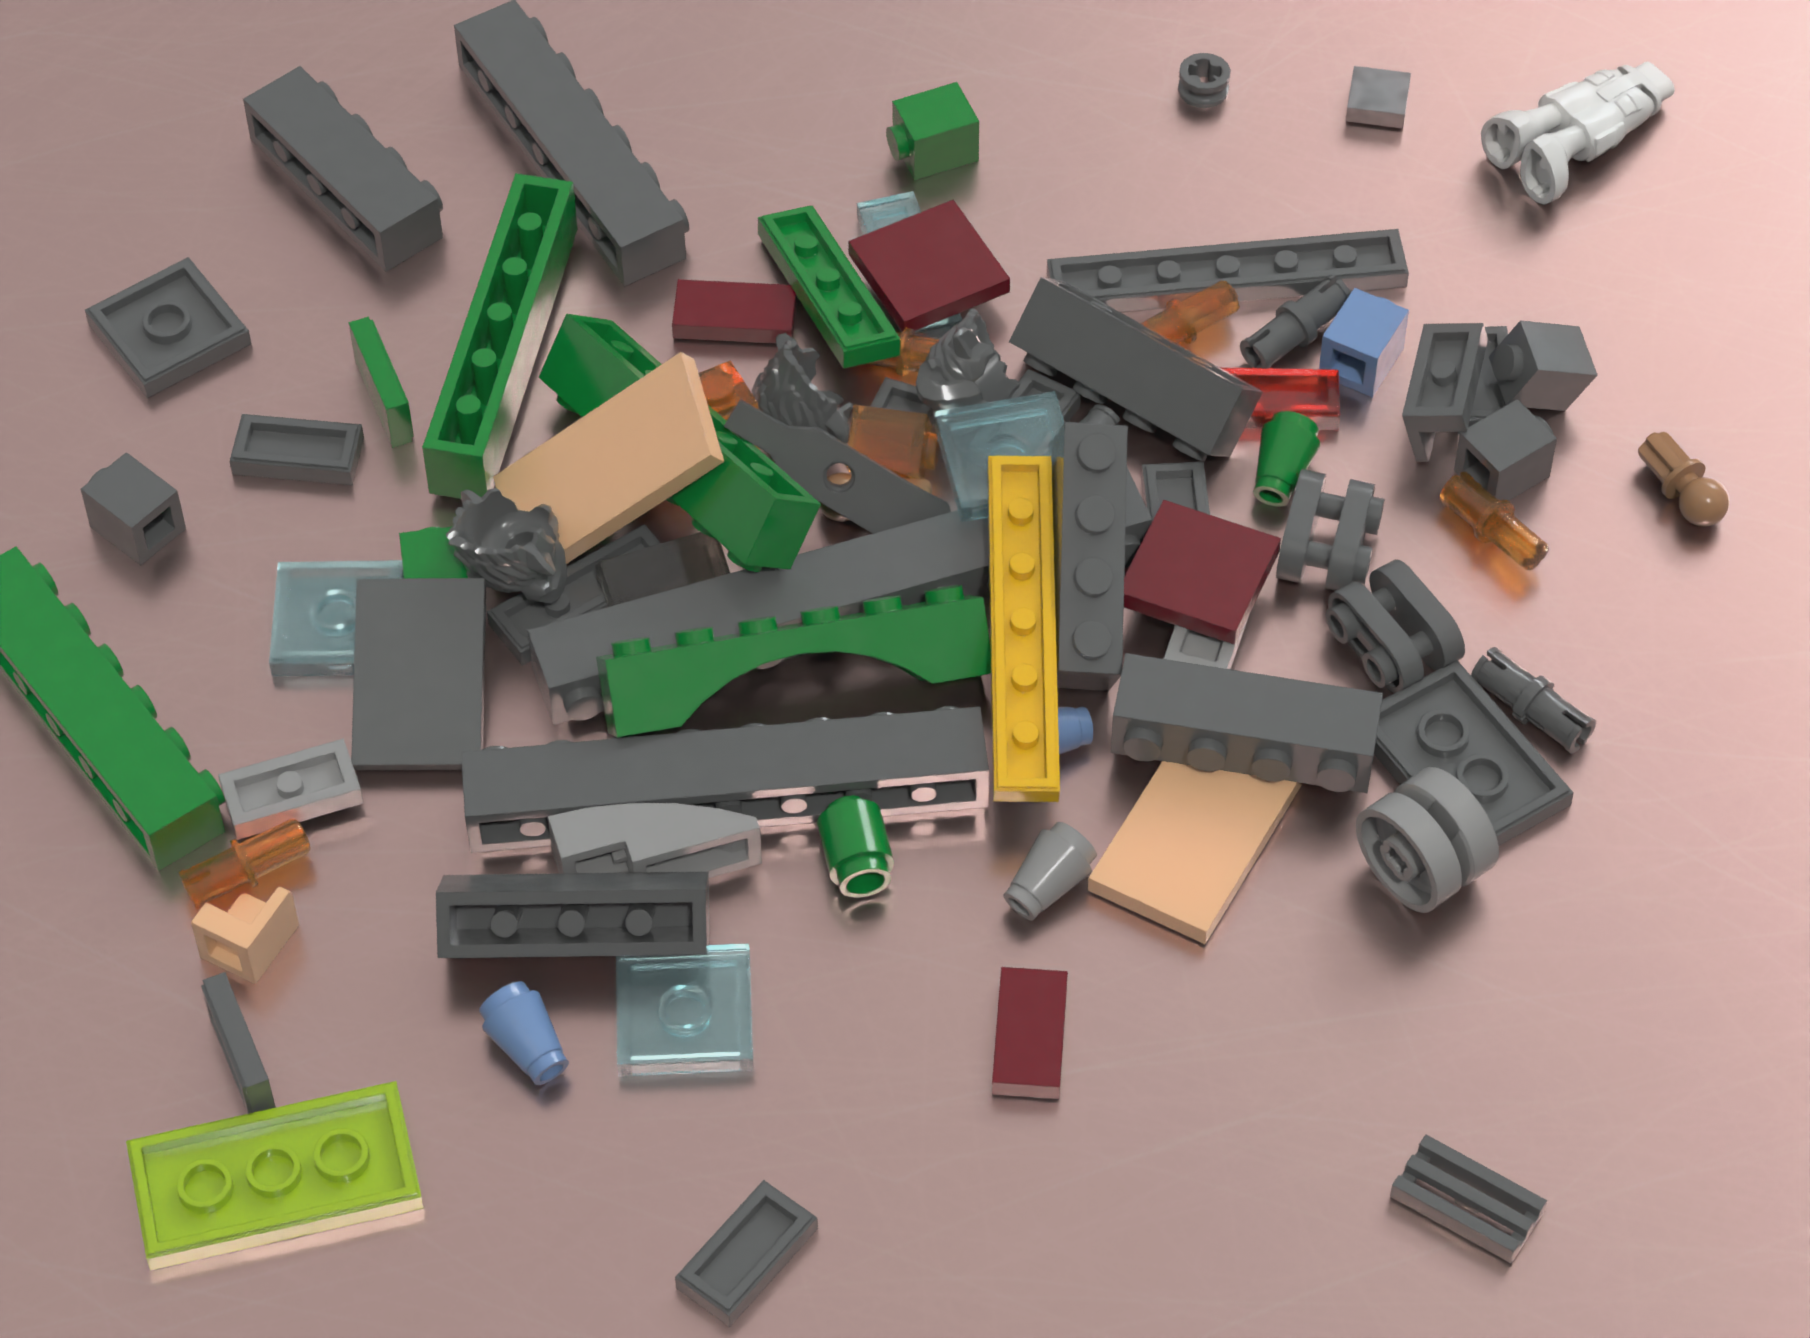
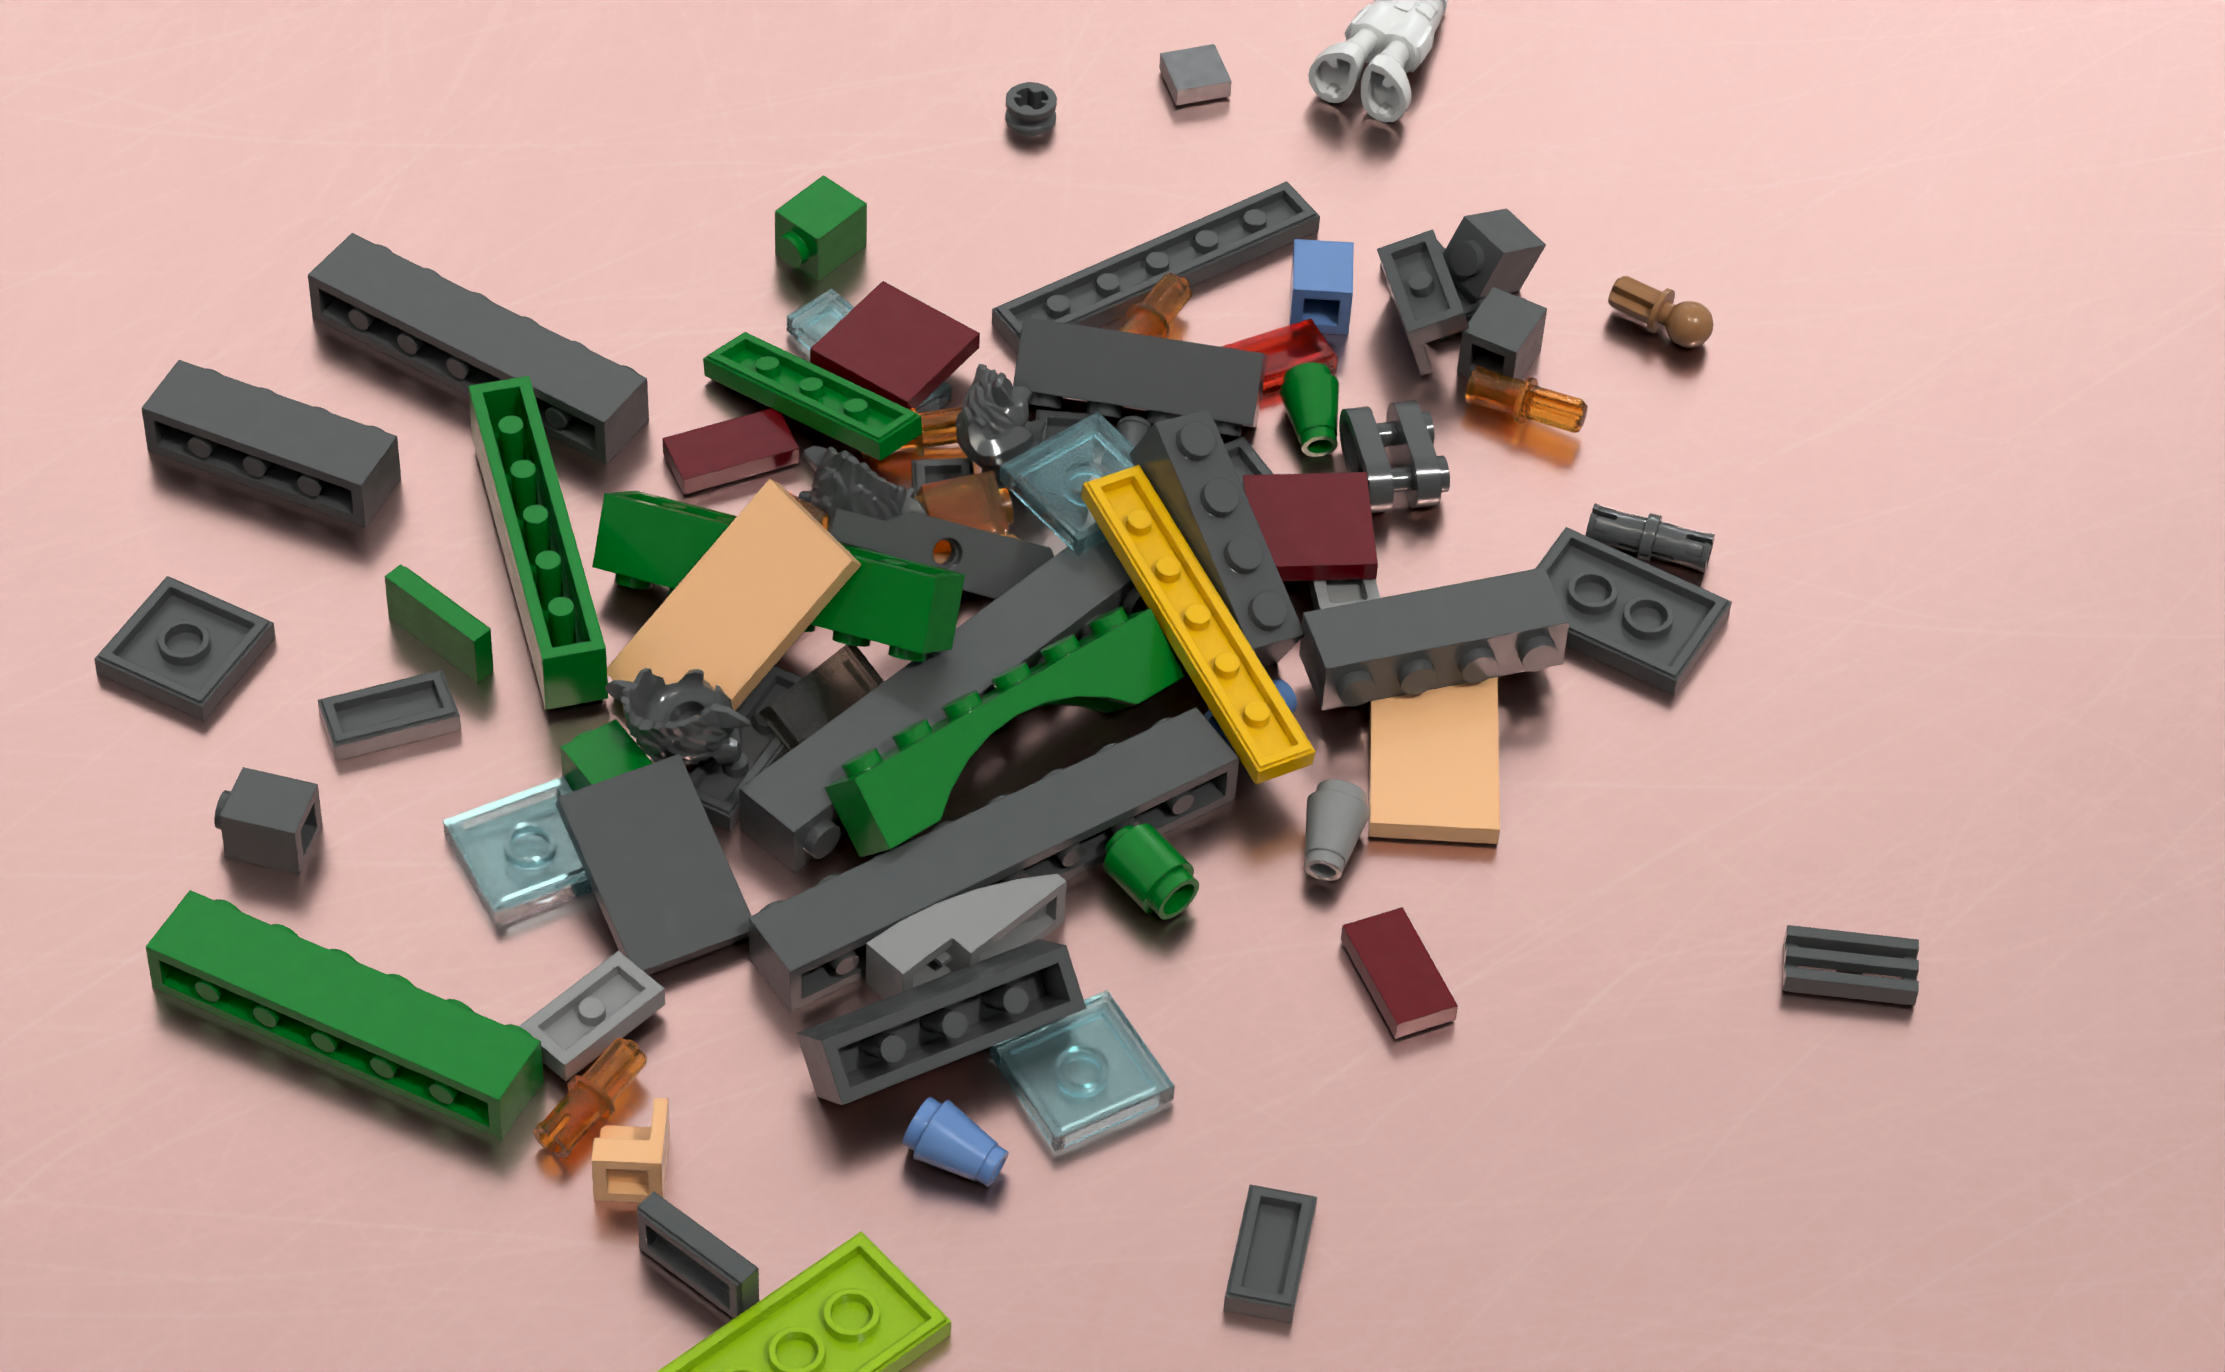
camera: 30 degrees left, 5 degrees down
dark grey pin [1240,275,1351,373] -> none
dark grey brick [1325,559,1465,693] -> none
light grey wheel [1356,767,1499,913] -> none

